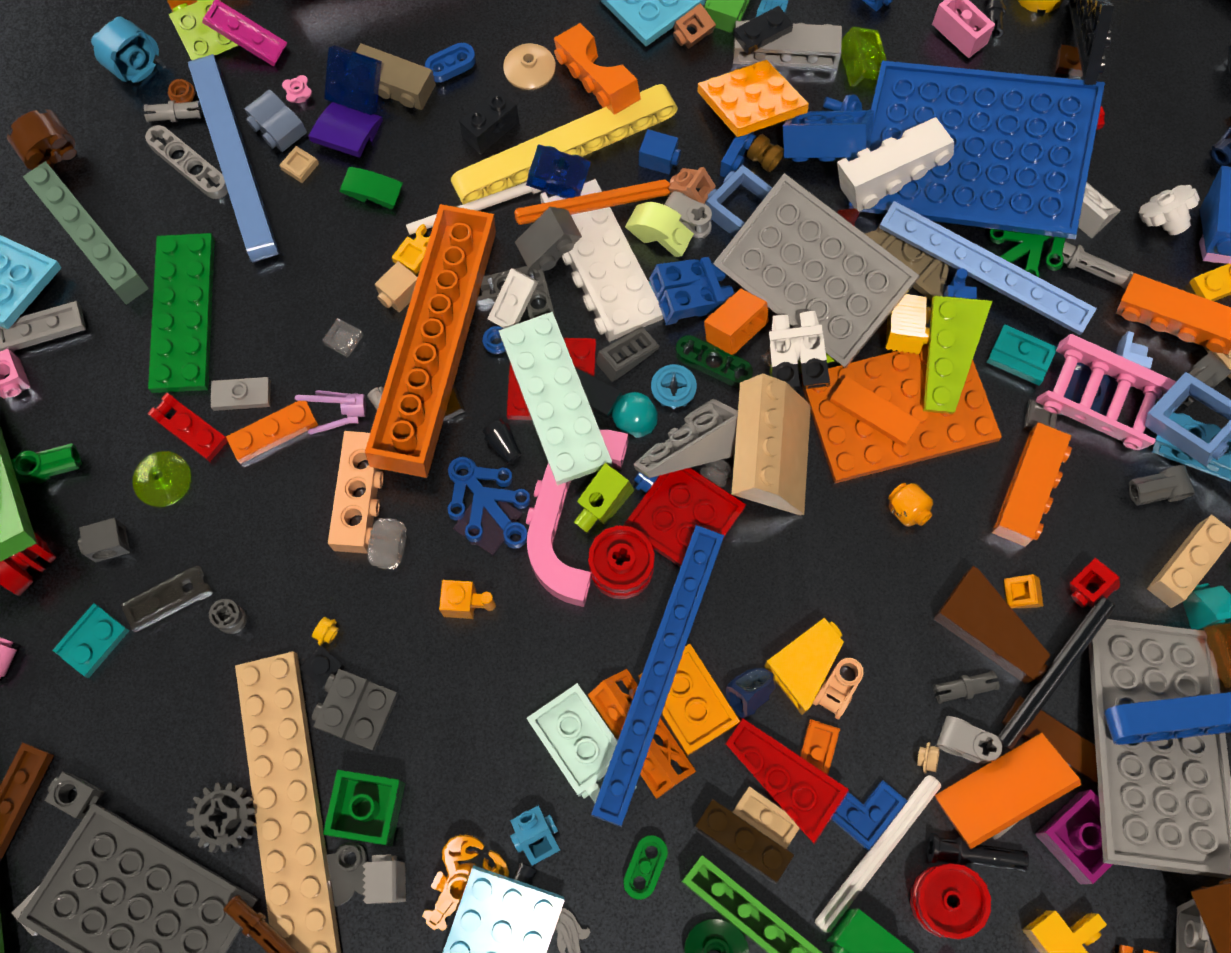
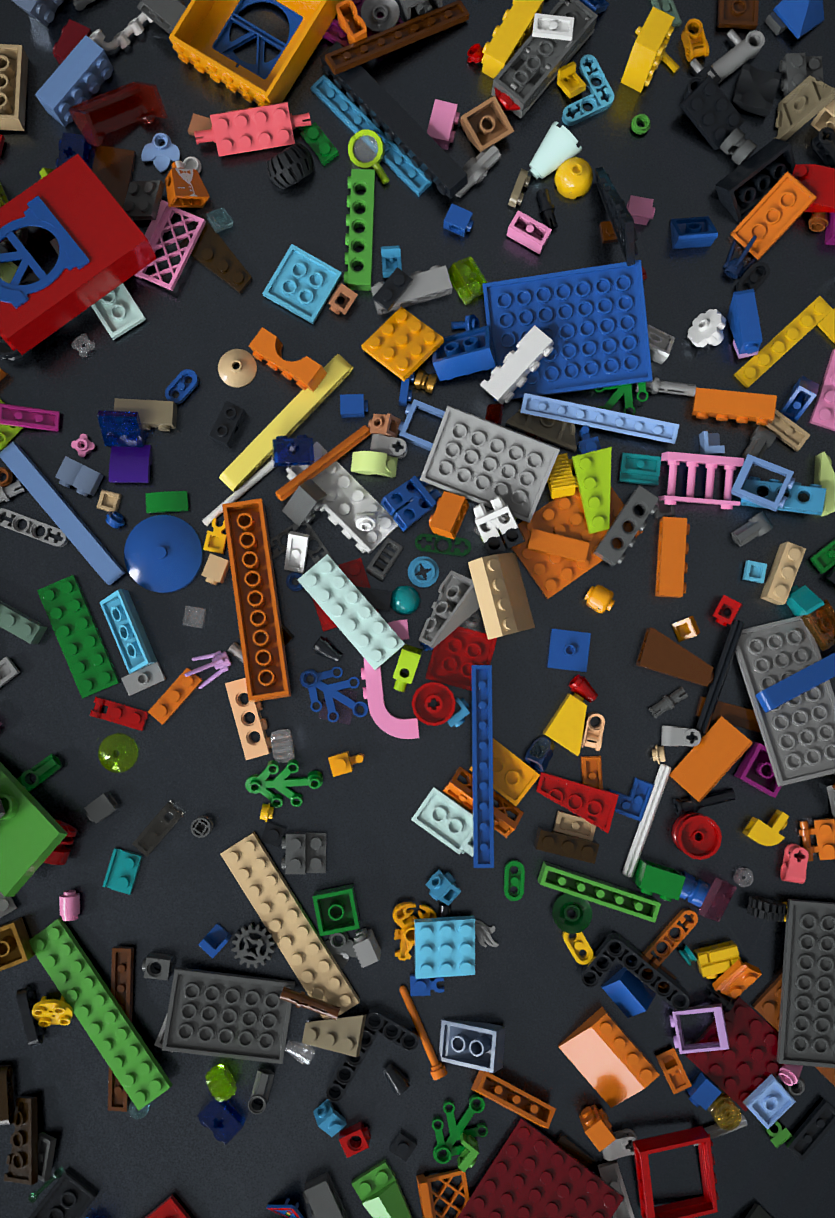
camera: 25 degrees left, 15 degrees up
none -> medium azure slope [99,589,158,674]
none -> blue plate [105,511,125,529]
none -> blue dish [124,515,204,593]
none -> blue panel [198,923,232,959]
none -> green plant [245,759,323,808]
none -> white plate [356,513,375,531]
none -> dark azure bracket [447,697,470,728]
none -> blue plate [547,629,591,672]
none -> red cone [569,674,598,703]
none -> dark grey brick [593,485,659,566]
none -> bright pink brick [626,195,655,225]
none -> blue slope [670,216,718,249]
none -> medium azure plate [742,560,767,584]

